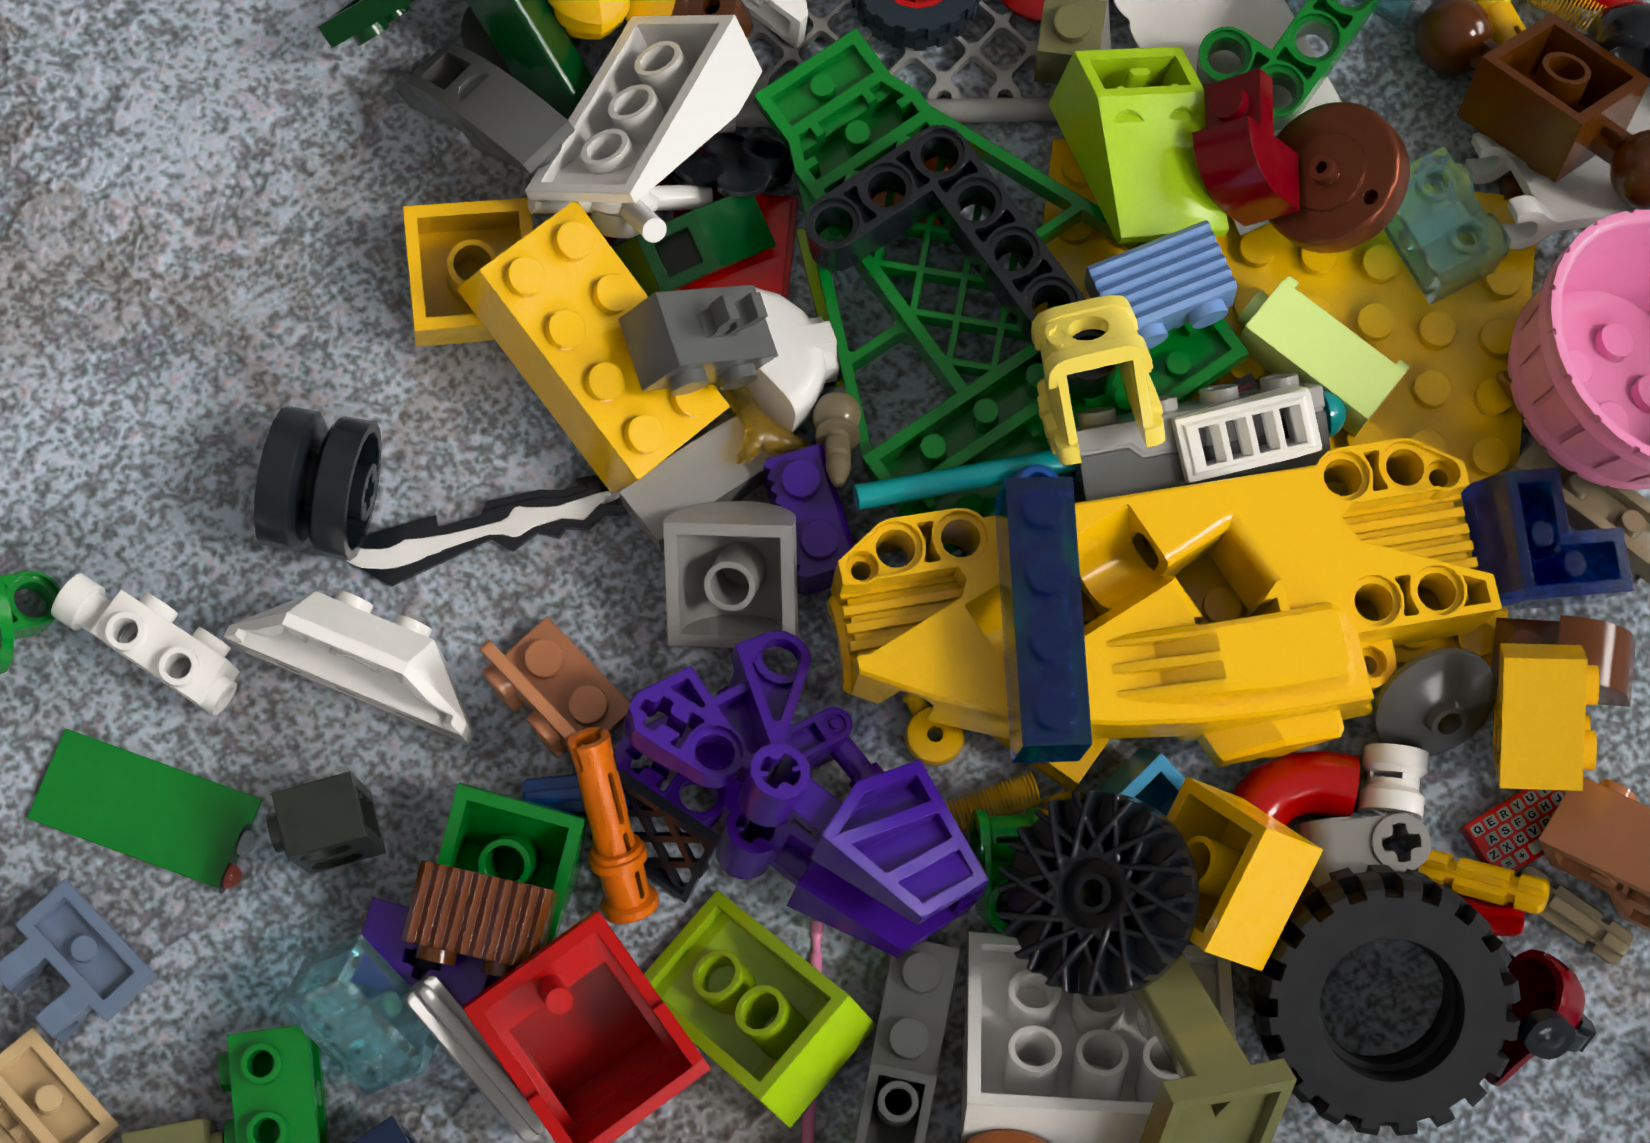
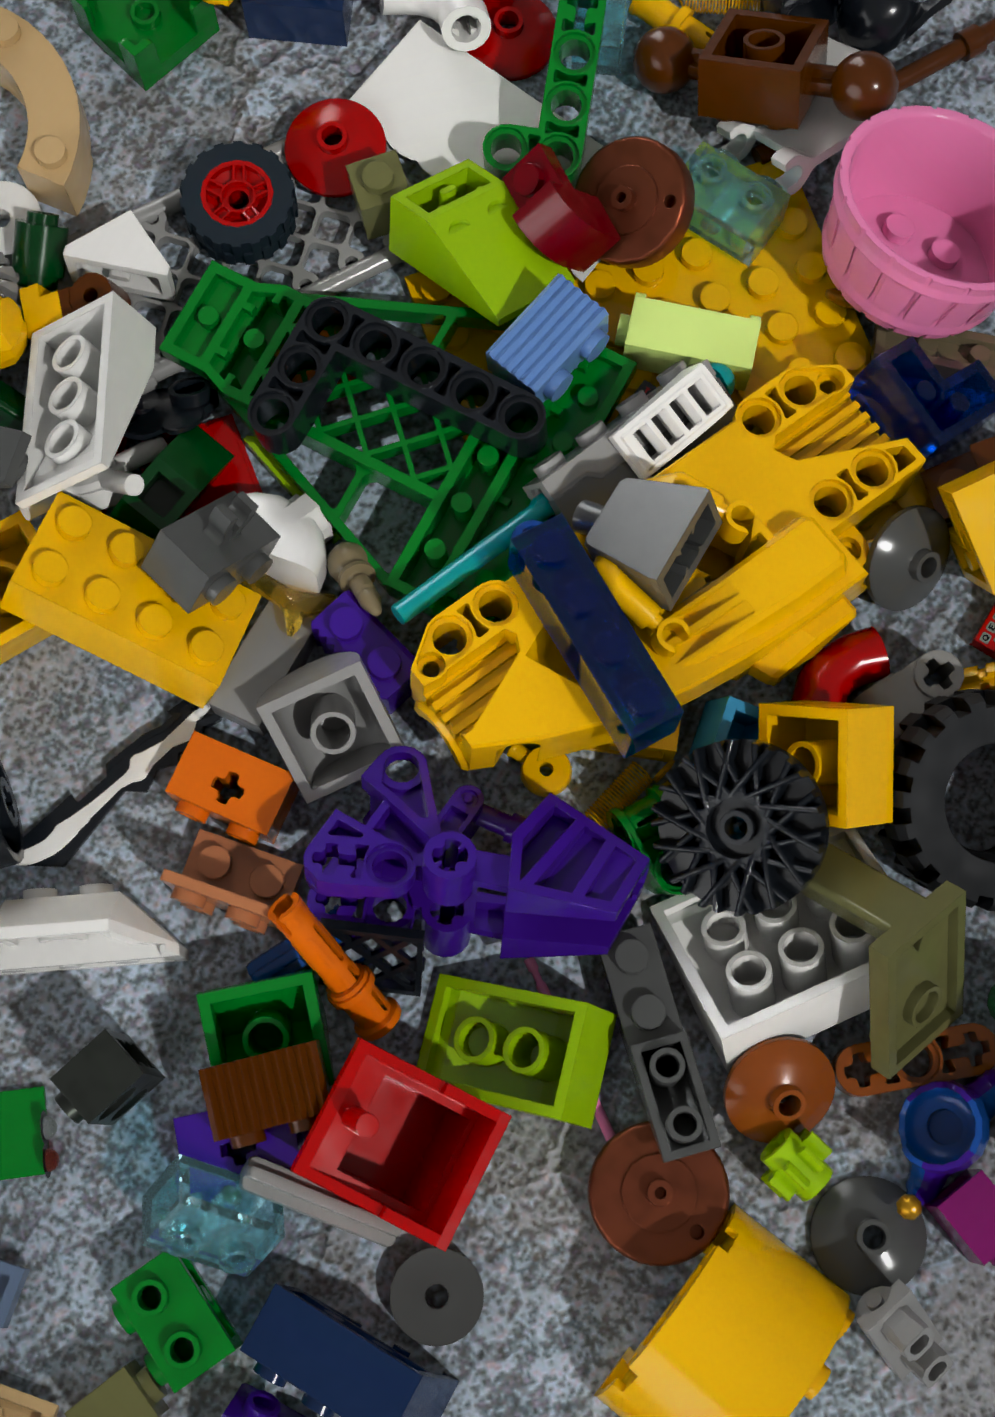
camera: 25 degrees left, 0 degrees up
light yellow piece [1031,295,1165,465] -> none
white wheel [1357,743,1429,819] -> none
none -> orange brick [165,730,299,846]
none -> torso [572,472,755,658]

